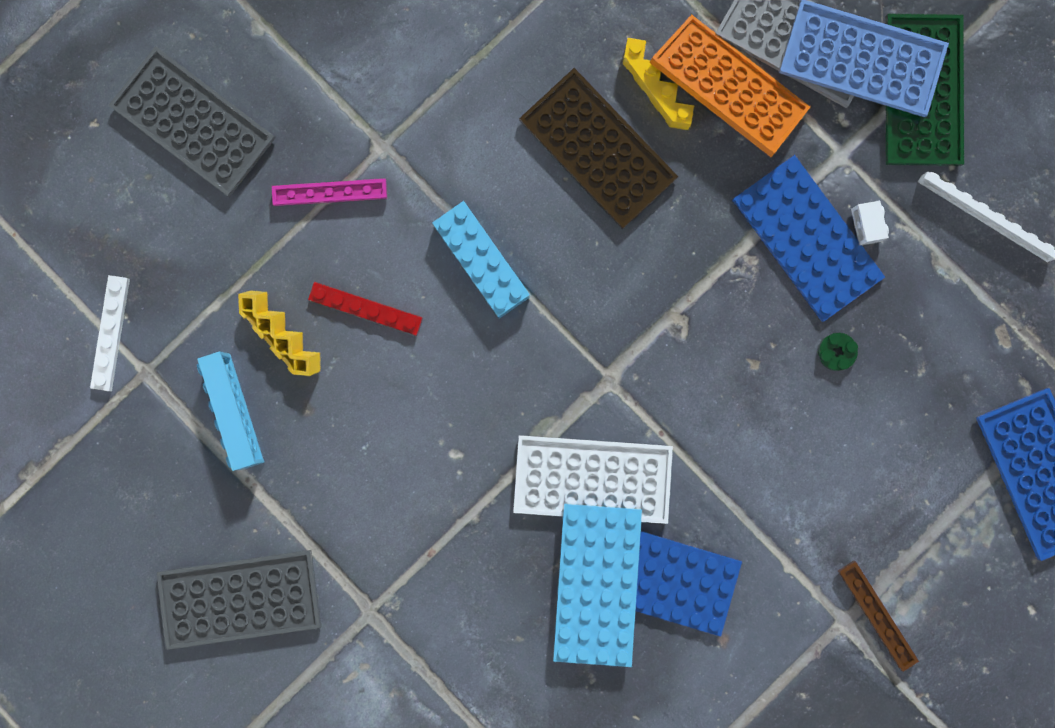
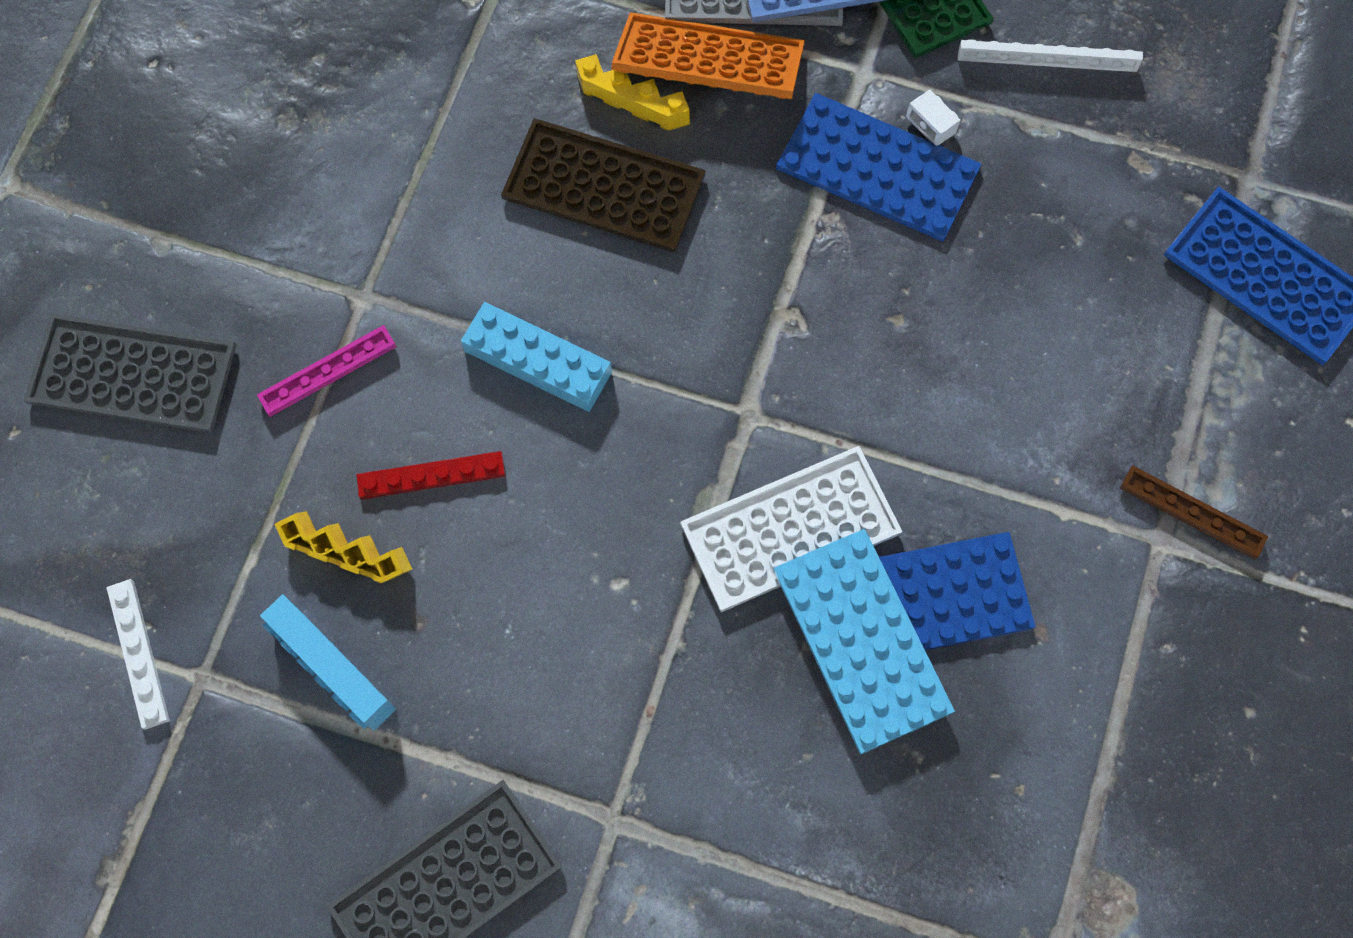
camera: 30 degrees left, 15 degrees down
dark green plate [818,333,858,371] -> none

